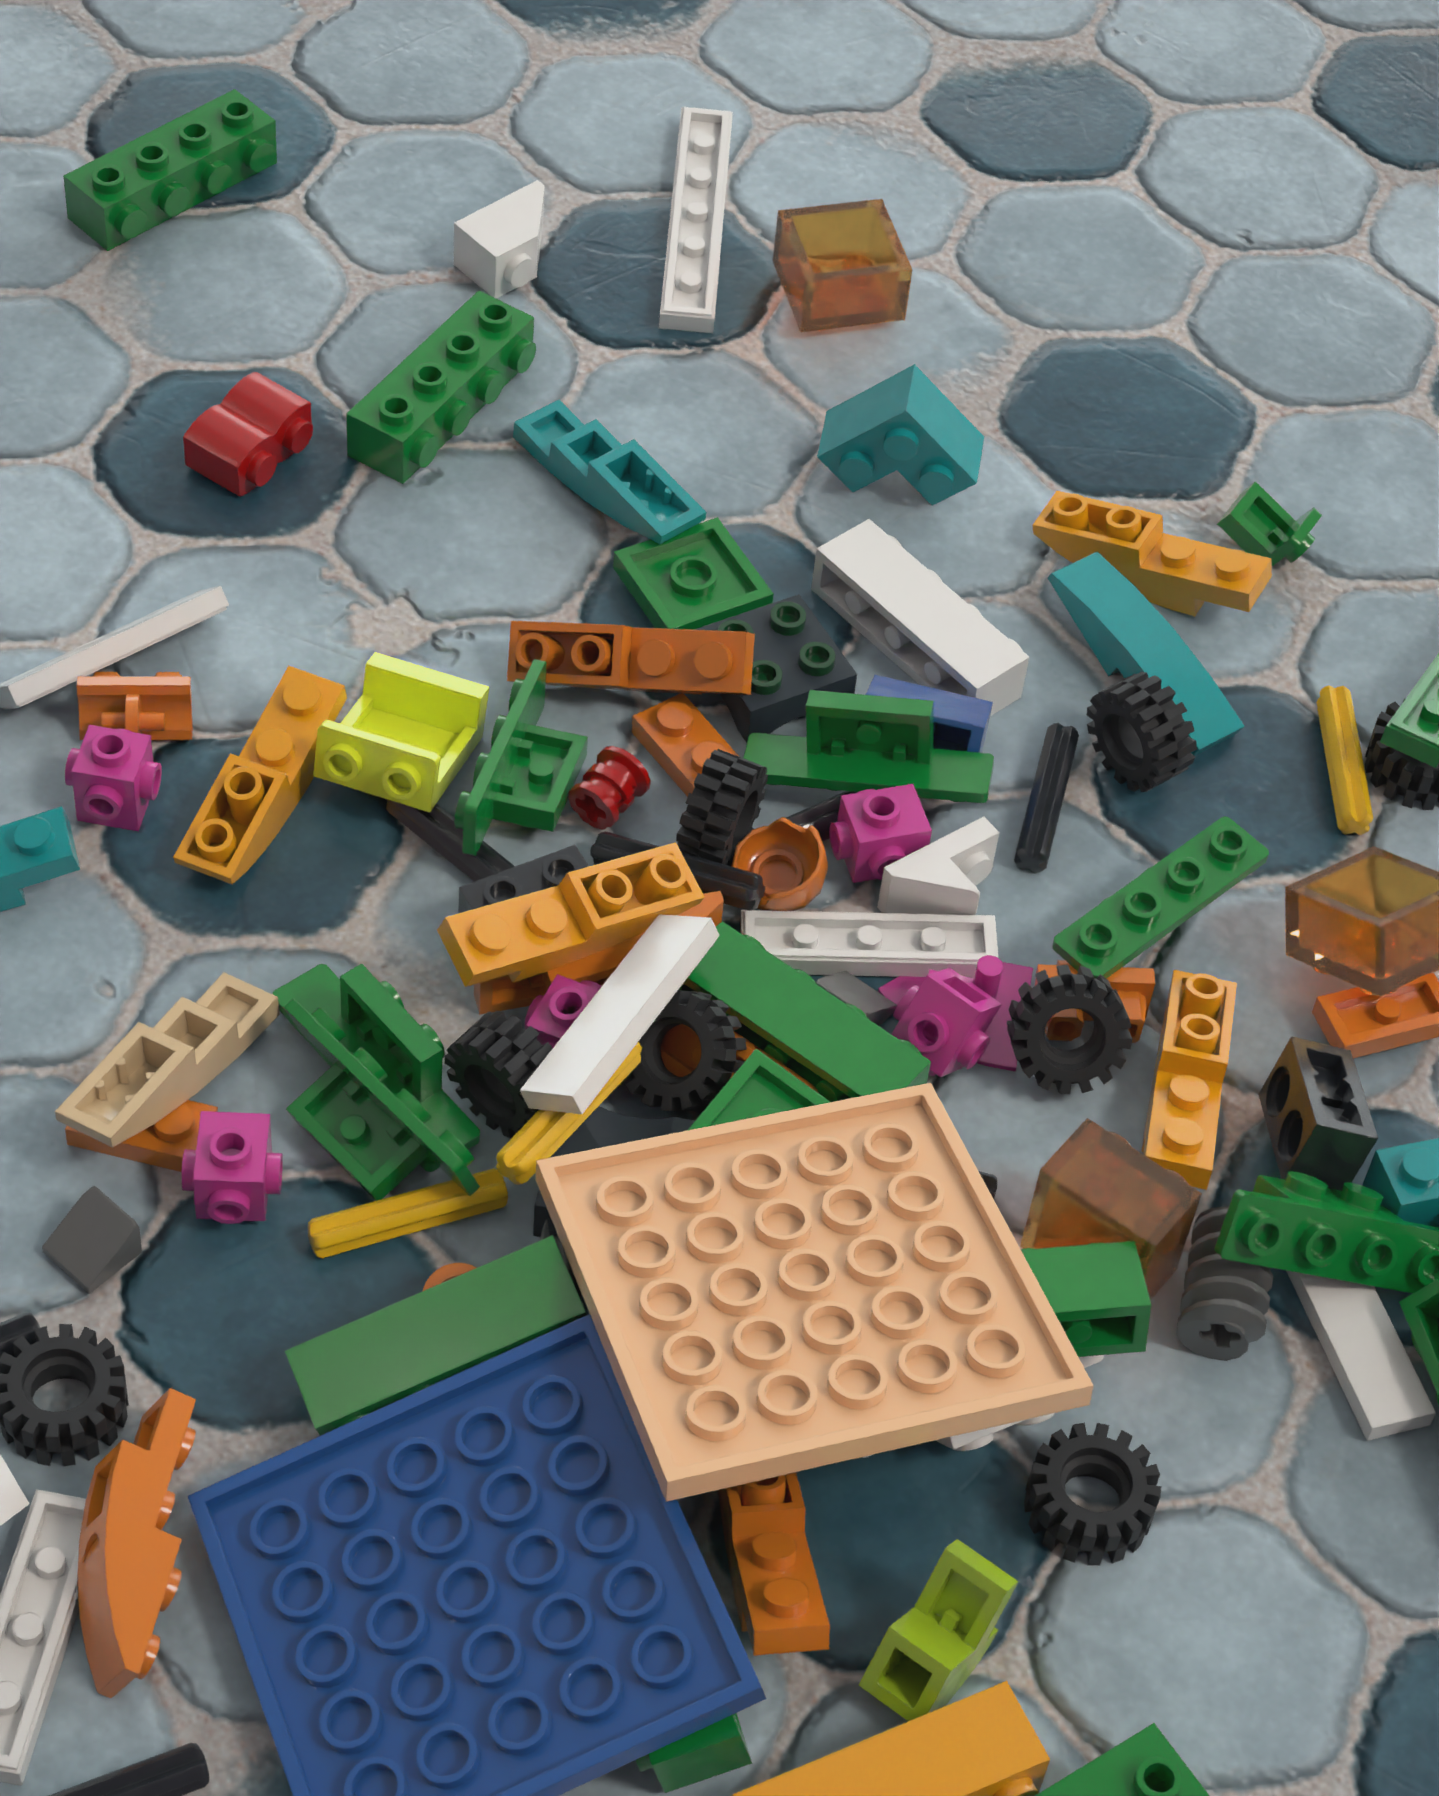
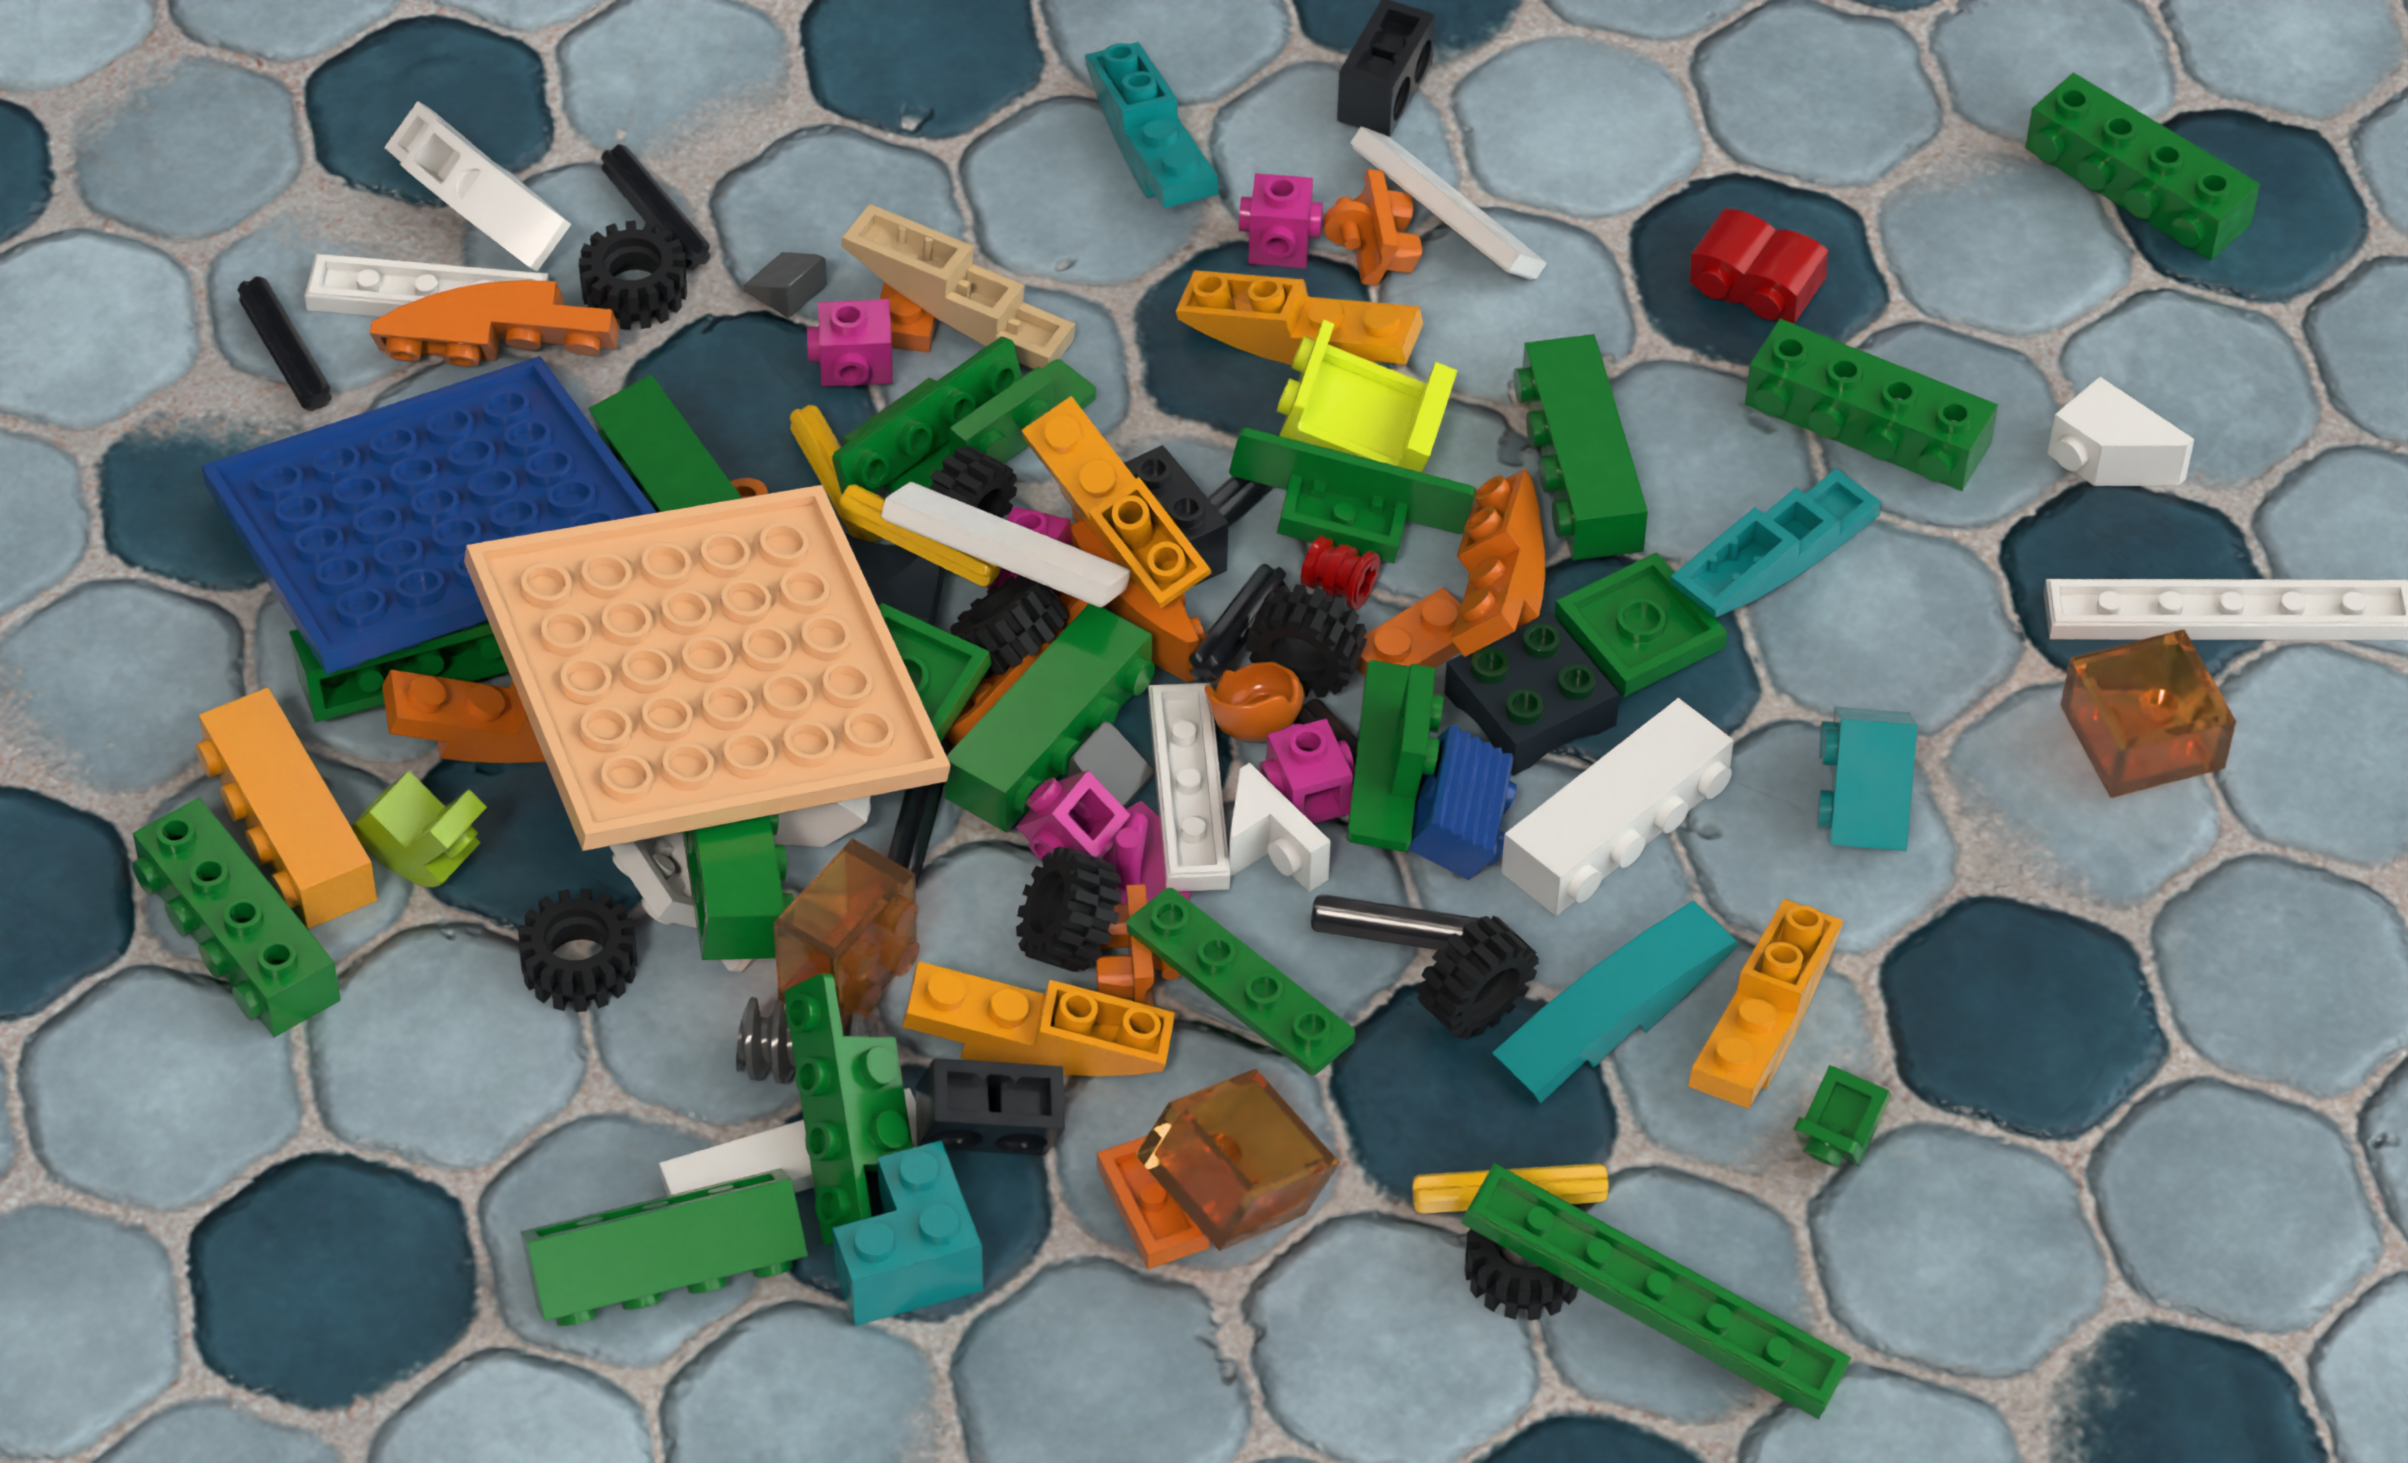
camera: 90 degrees right, 0 degrees up
none -> green brick [1514,334,1648,561]

